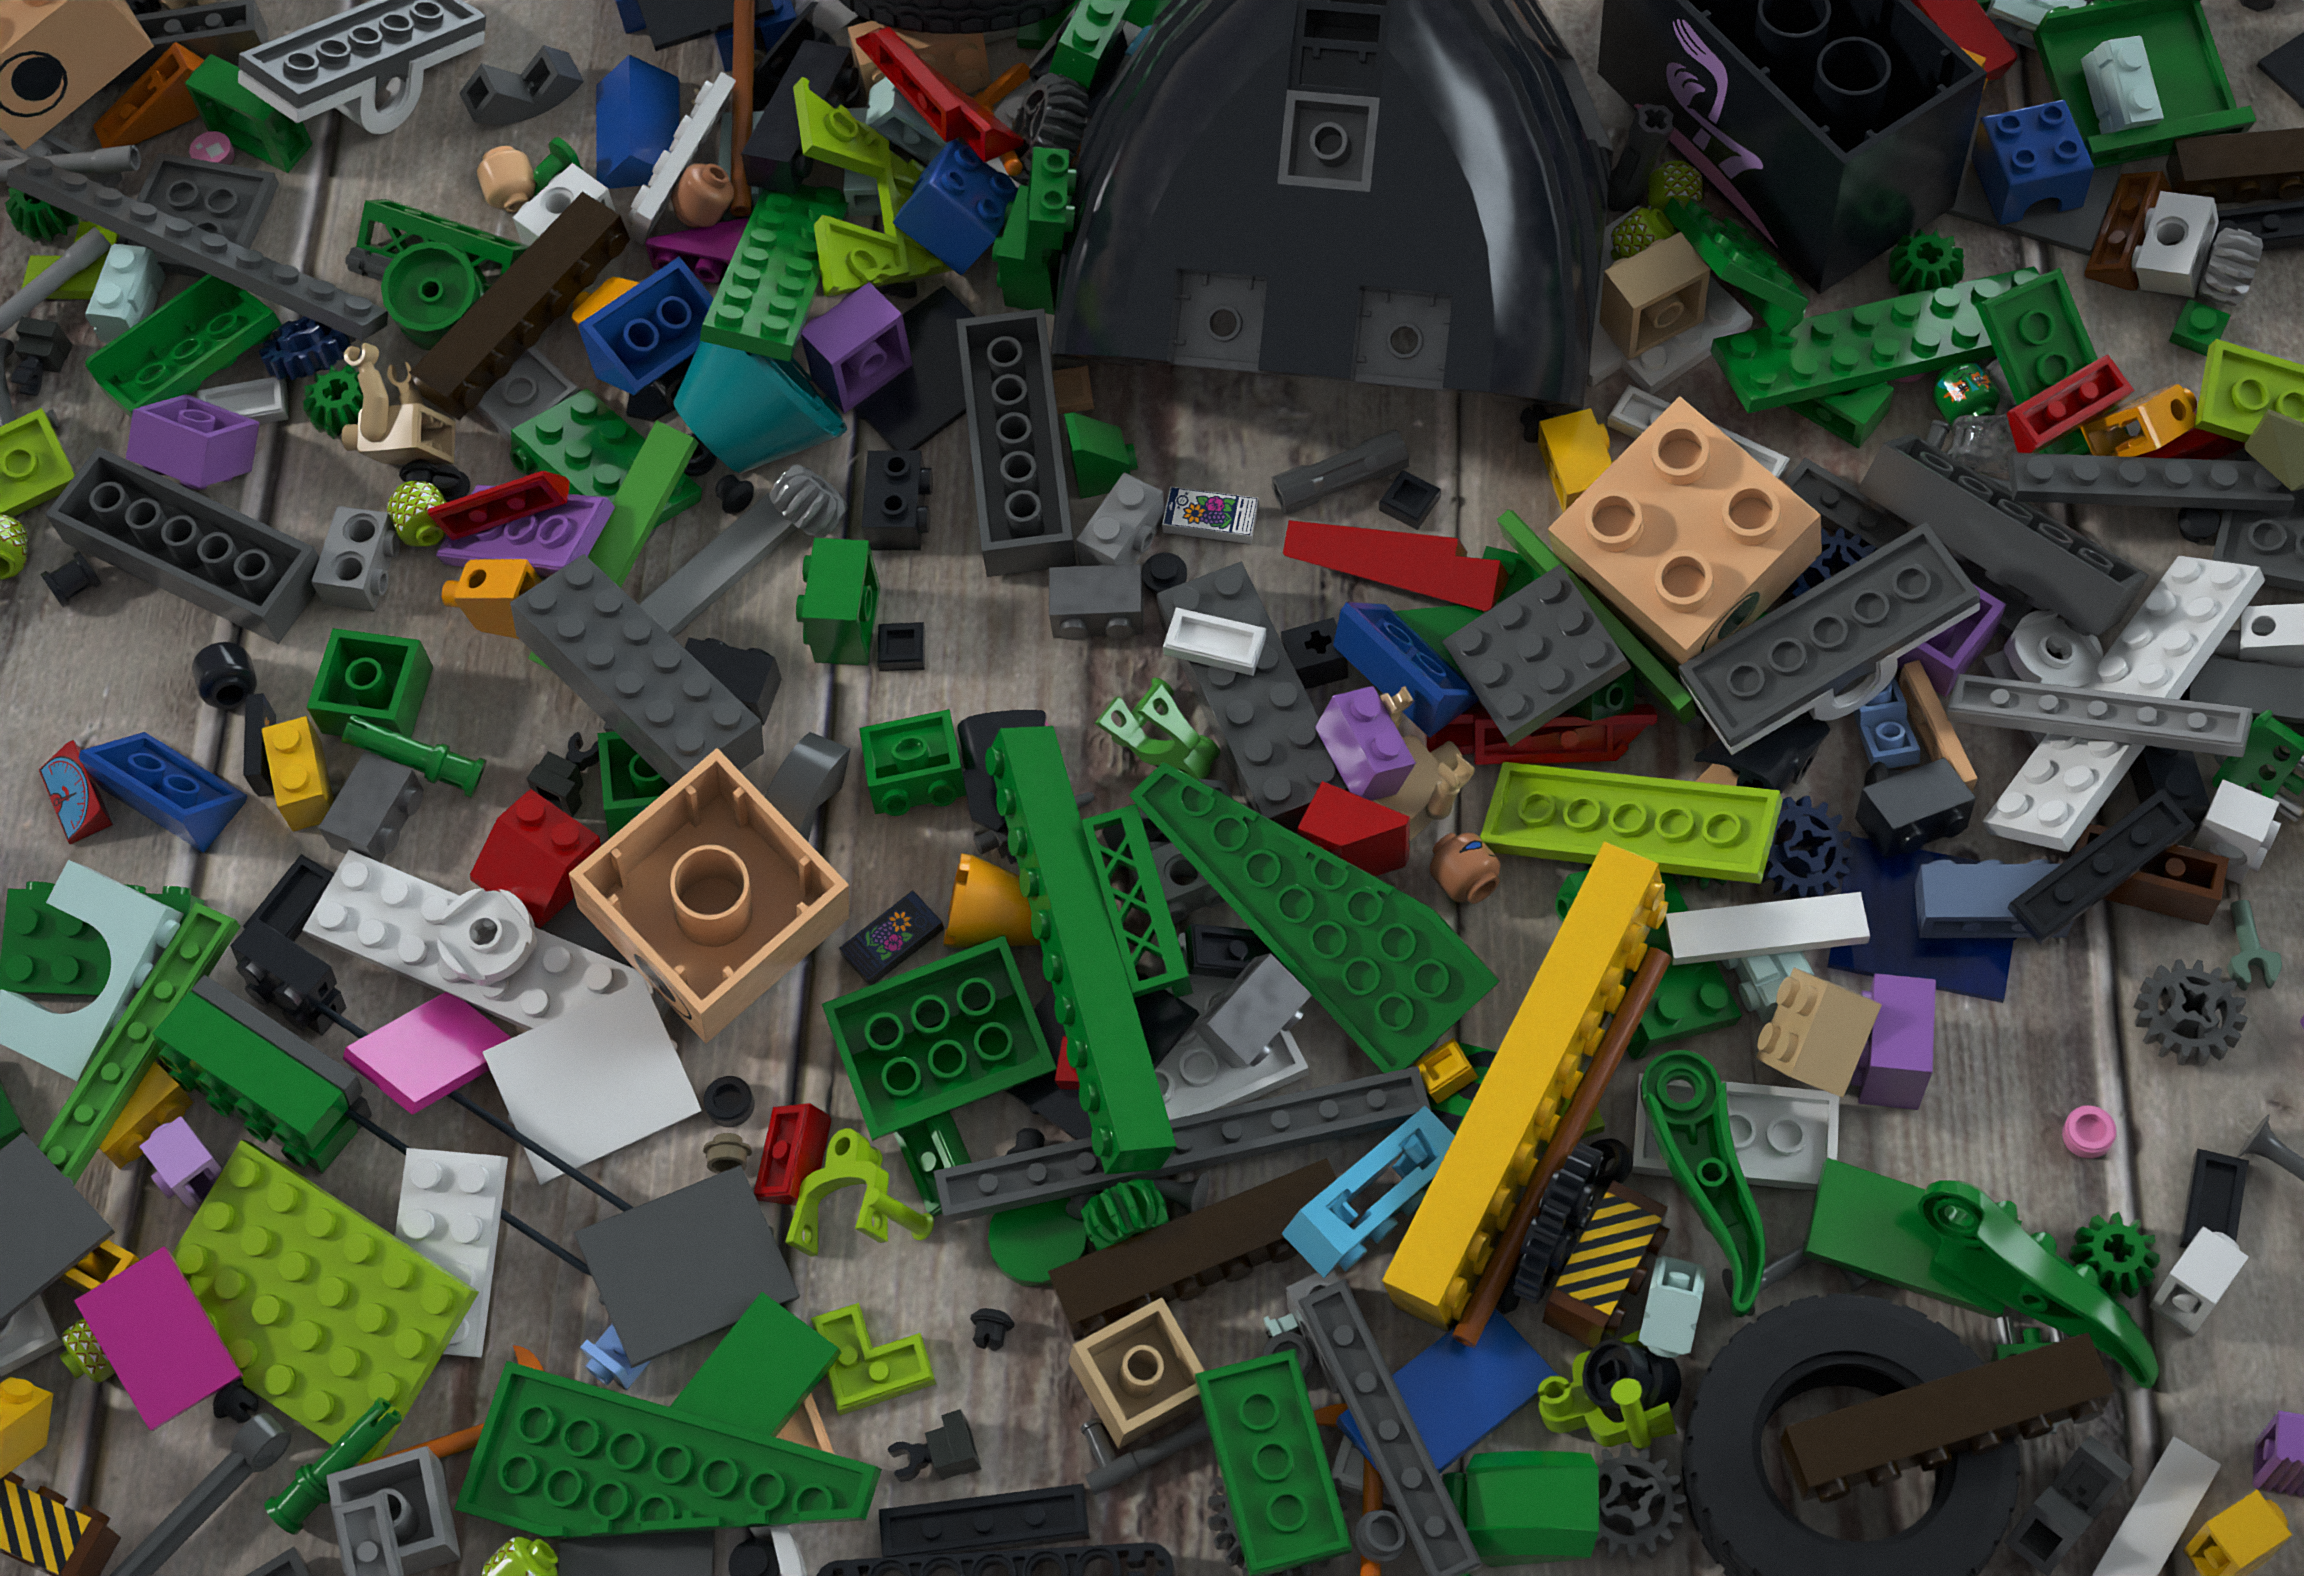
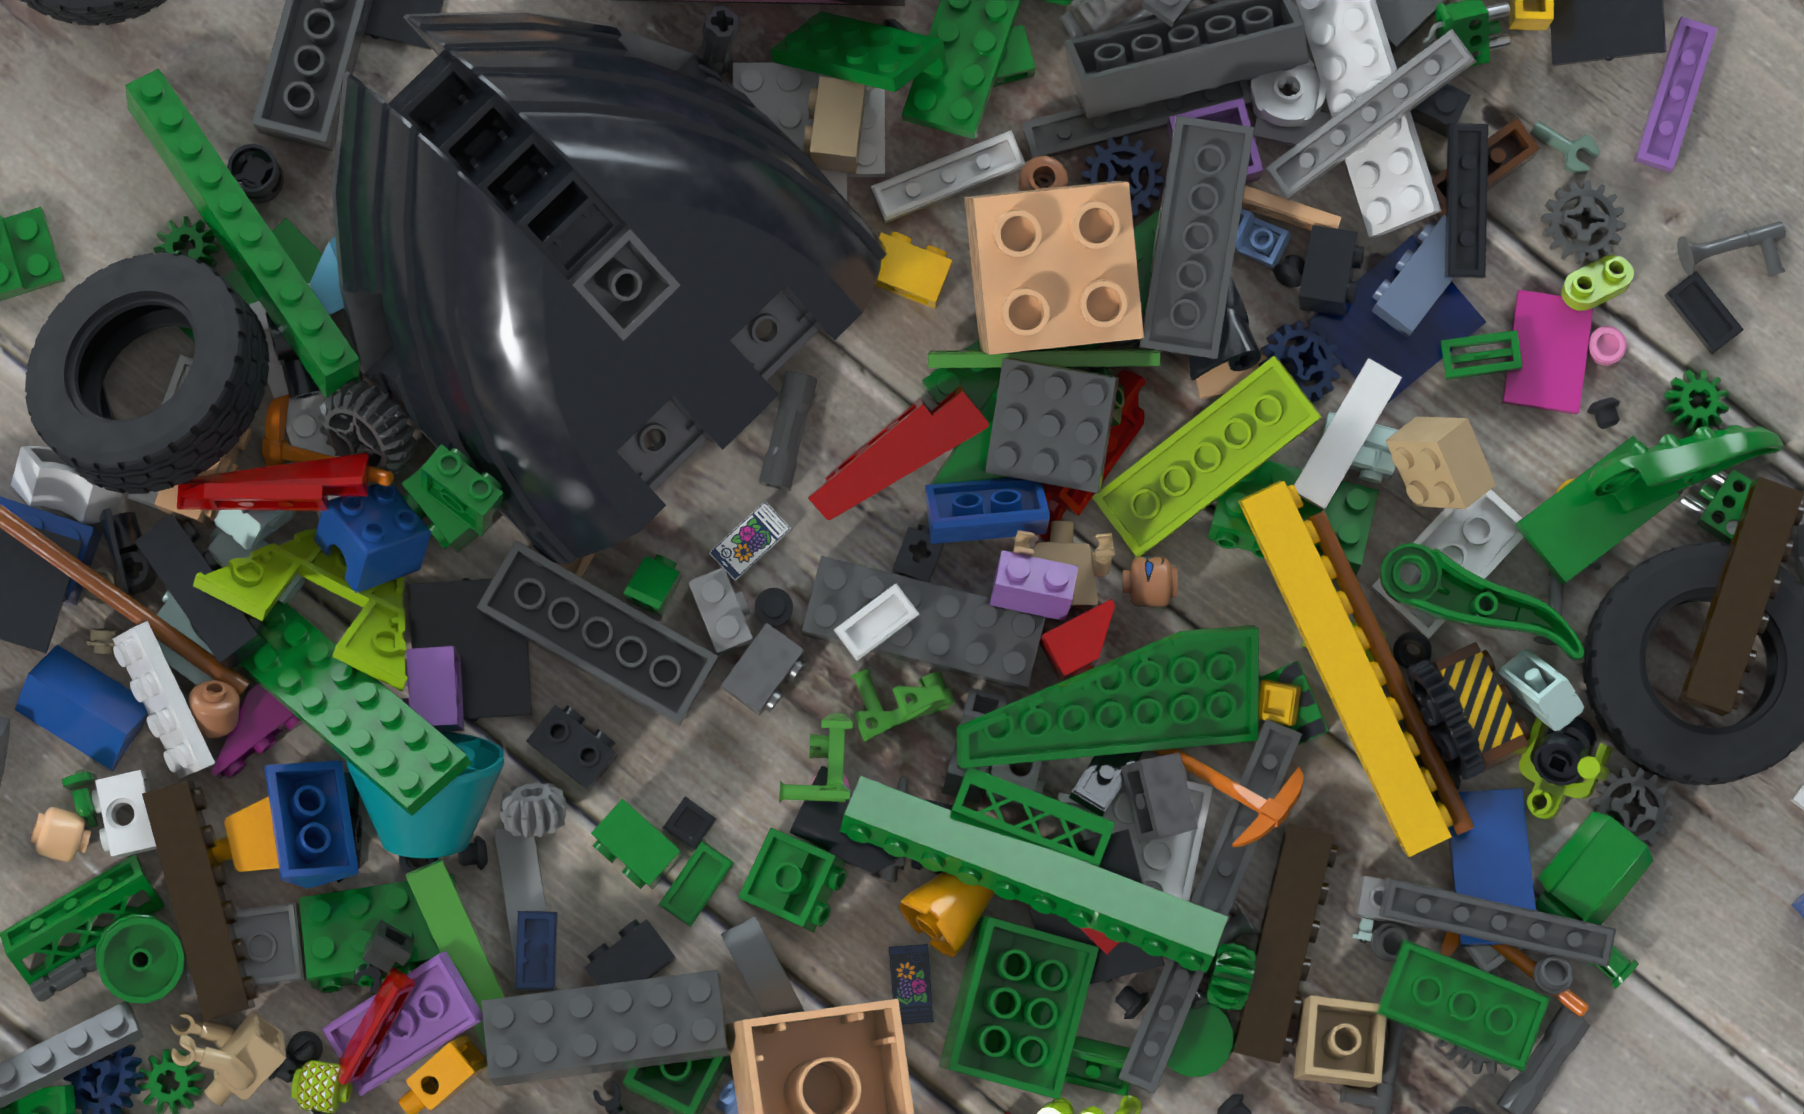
camera: 65 degrees left, 20 degrees up
medium azure brick [1281,1105,1455,1278] -> none
black tile [1379,470,1441,530] -> none
lime head [1610,208,1677,261] -> none
lime head [1647,160,1704,228] -> none
medium lavender brick [1850,974,1936,1110] -> none
white brick [2149,1226,2249,1337] -> none
white brick [2191,780,2281,884] -> none
none -> pearl dark grey piece [353,920,414,993]
none -> dark blue plate [515,911,558,991]
none -> green tile [659,841,734,927]
none -> bright green piece [779,713,853,803]
none -> orange piece [1153,748,1304,847]
none -> green tile [1440,330,1523,380]
none -> dark pink tile [1502,290,1593,415]
none -> lime plate [1561,255,1634,311]
none -> black piece [1587,397,1620,429]

